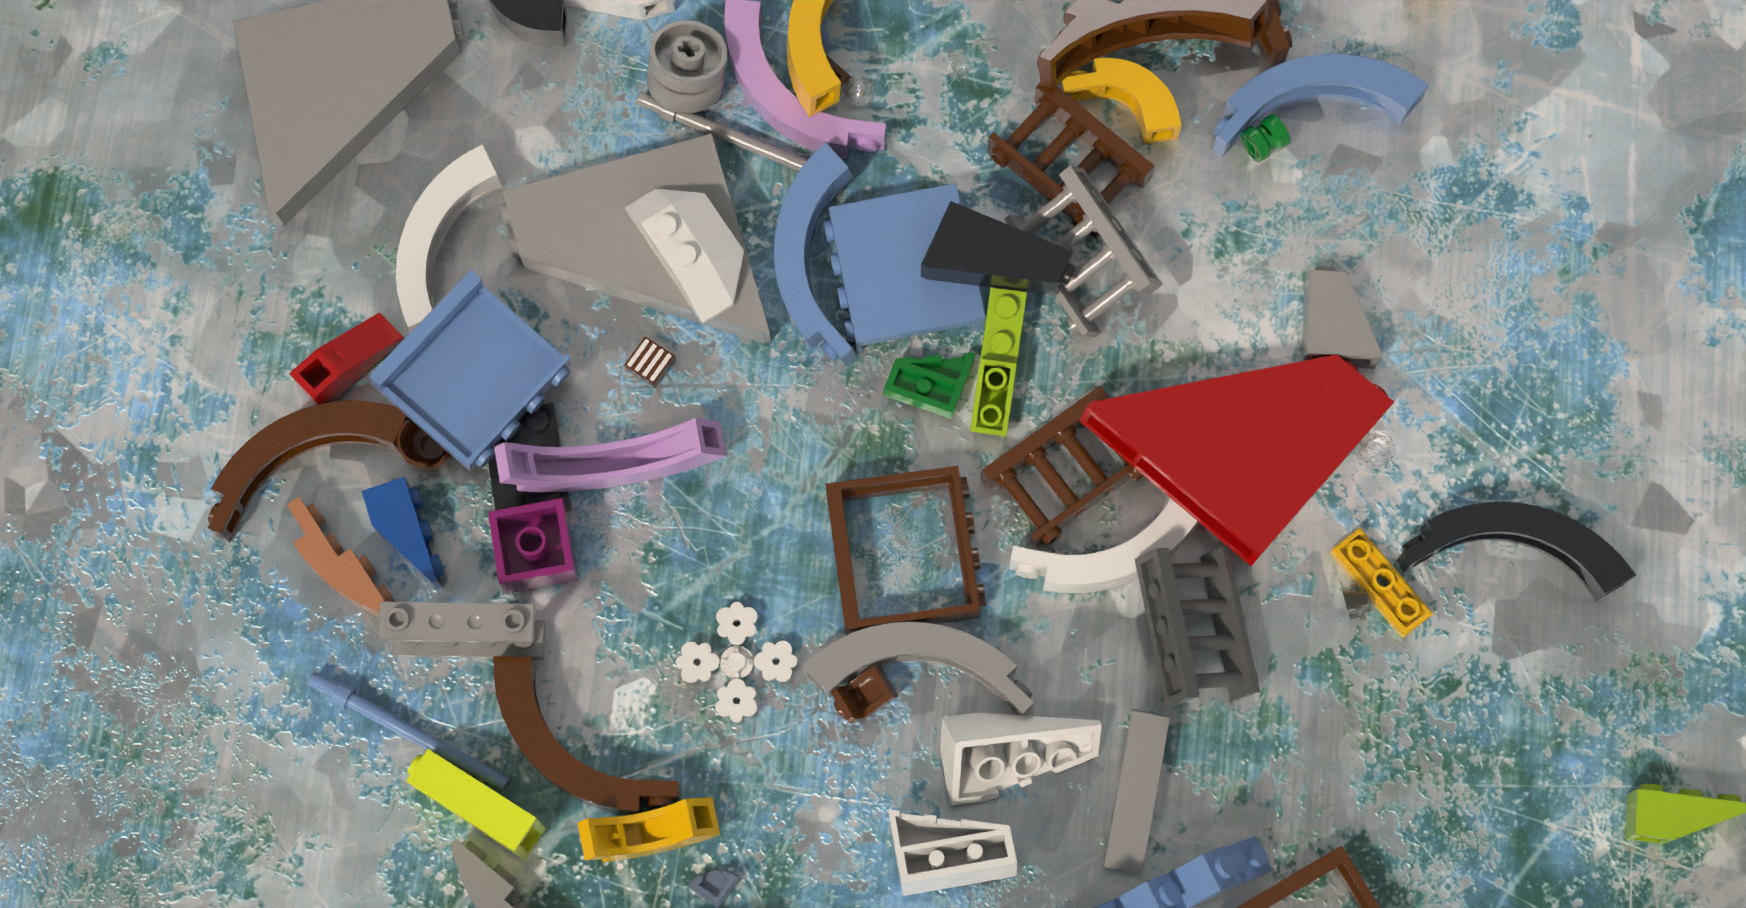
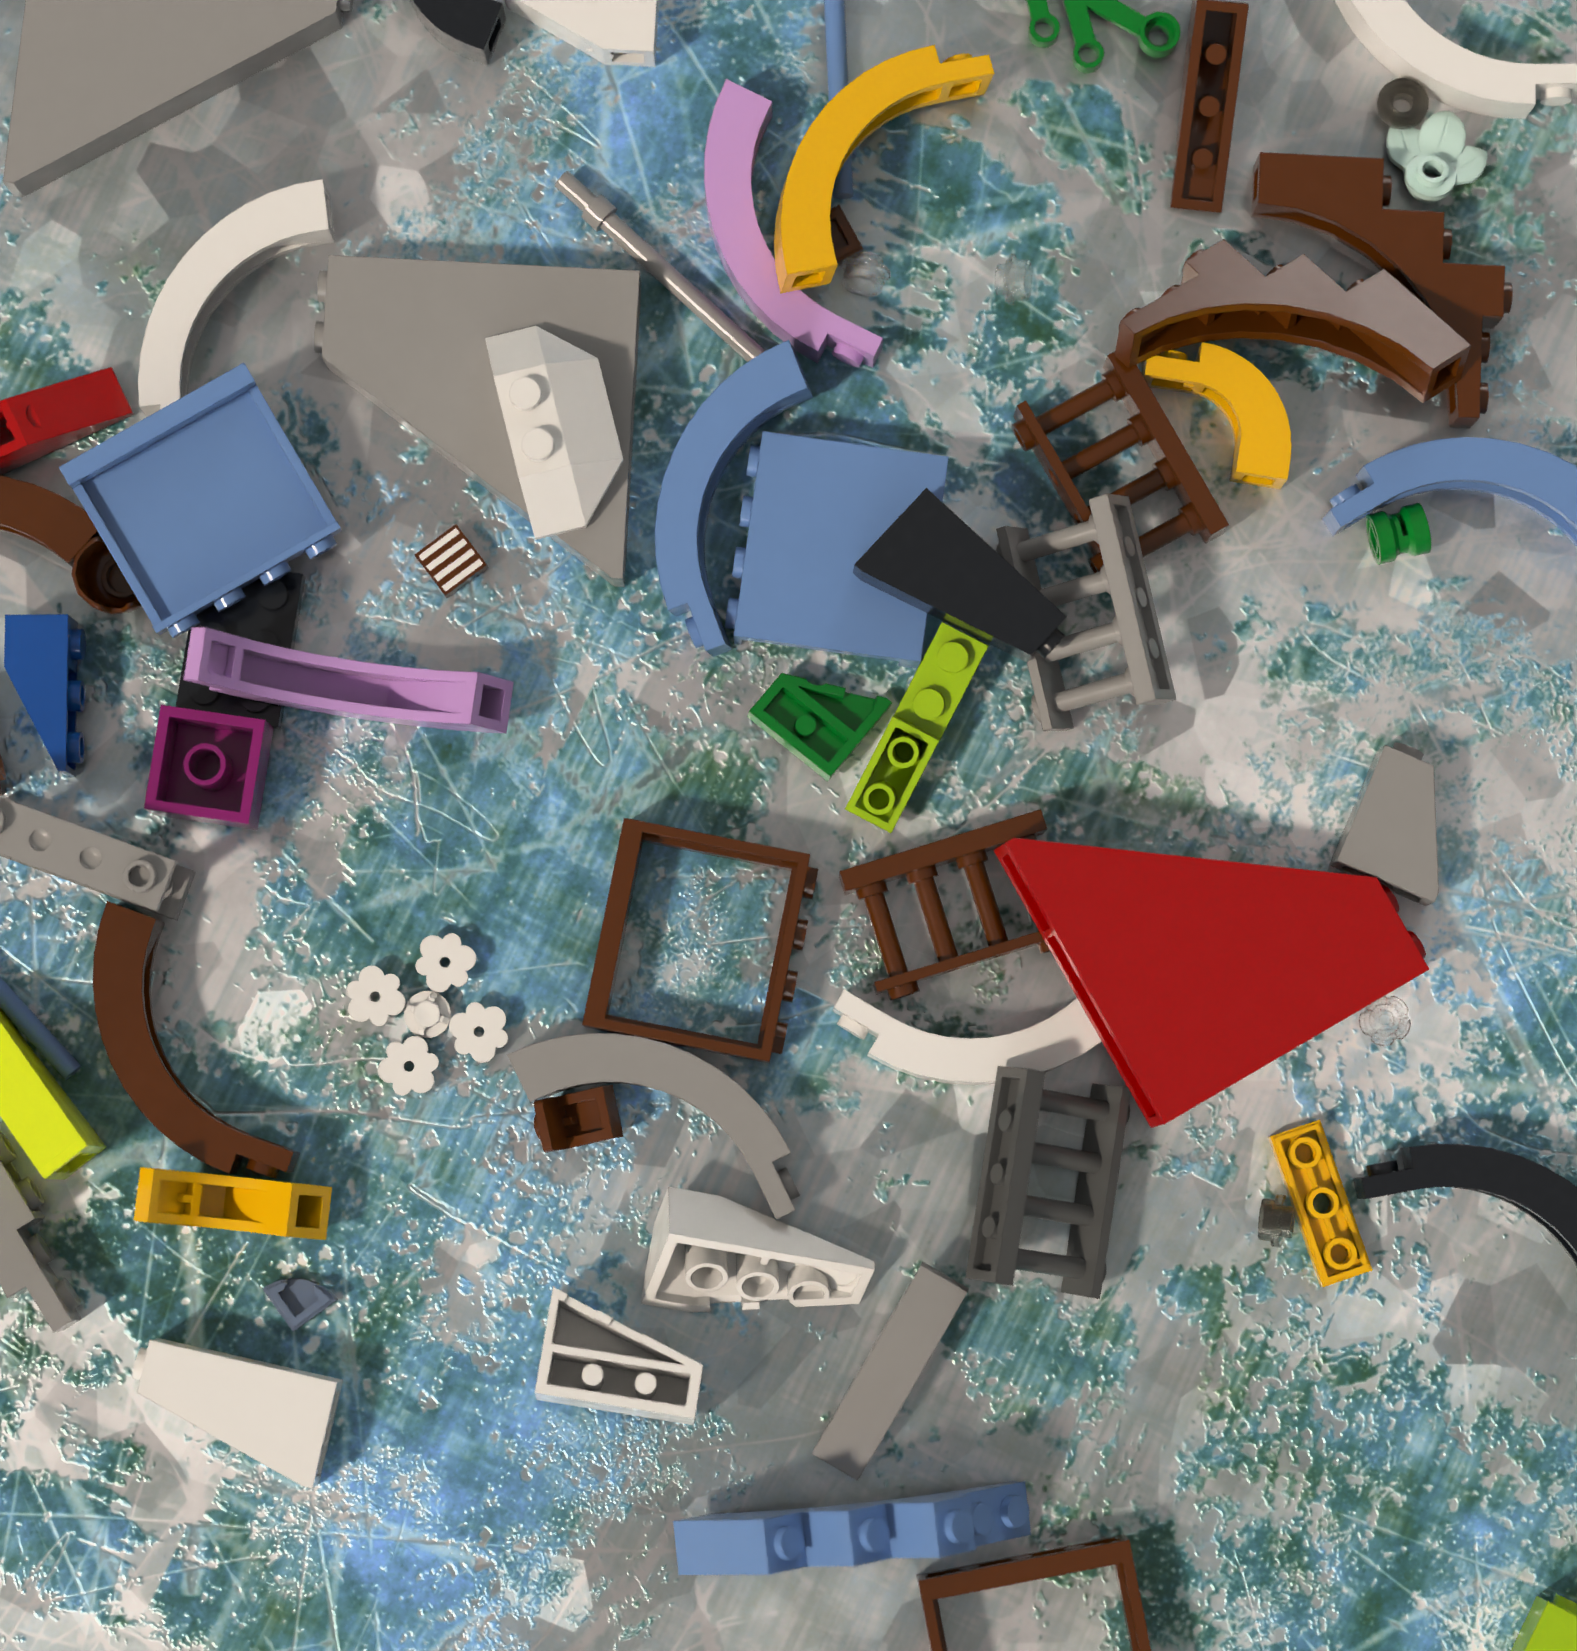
camera: 15 degrees right, 10 degrees up
light grey wheel [647,20,727,113] -> none

